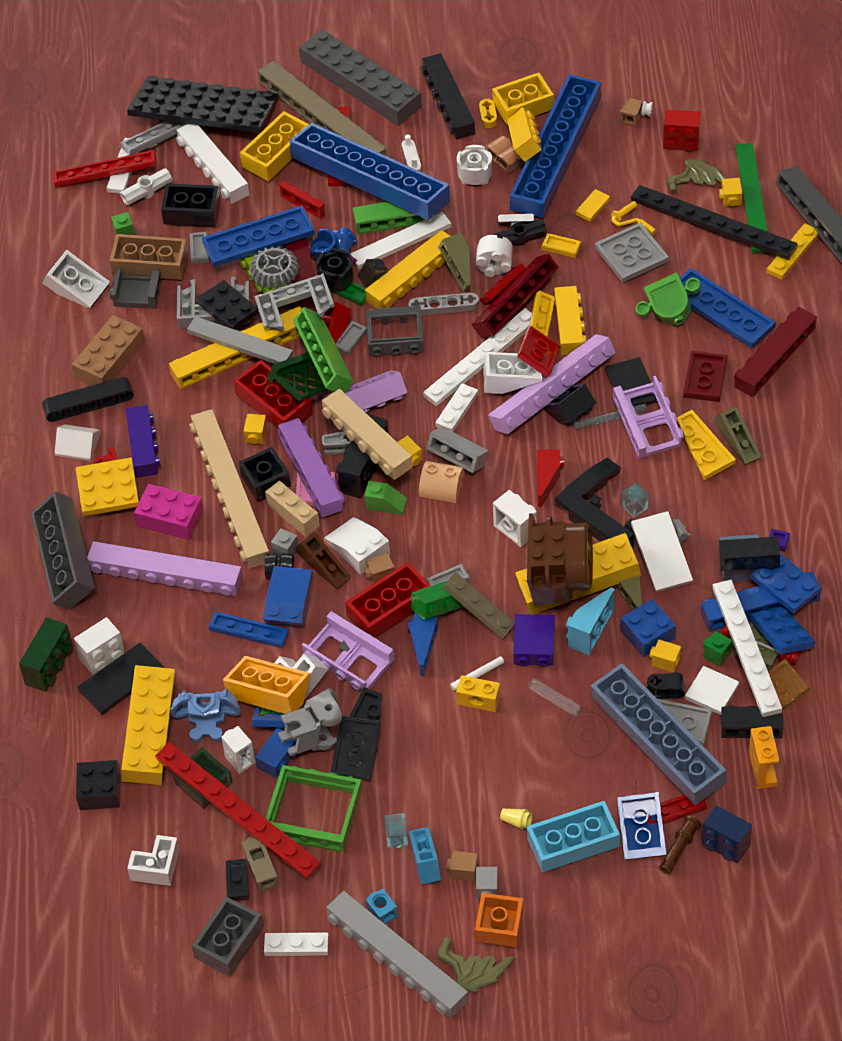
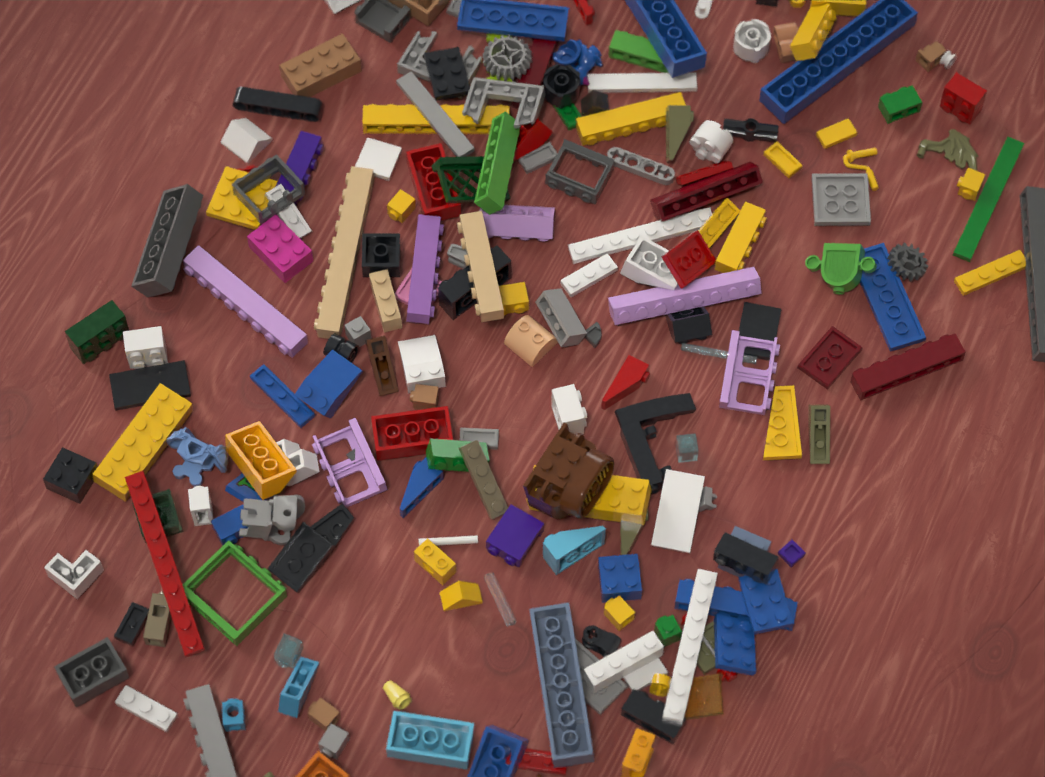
camera: 25 degrees right, 10 degrees up
bright green slope [364,481,407,515] -> none
white plate [498,214,534,226] -> none
black plate [631,185,797,260] -> none
none -> dark grey window [232,155,305,225]
none -> white plate [265,184,312,238]
none -> white tile [355,138,402,181]
none -> yellow slope [440,581,483,611]
none -> white brick [583,631,664,694]
none -> dark grey tile [585,322,601,348]
none -> yellow beam [649,674,671,697]
none -> green brick [878,85,922,124]
none -> dark grey gear [887,243,928,282]

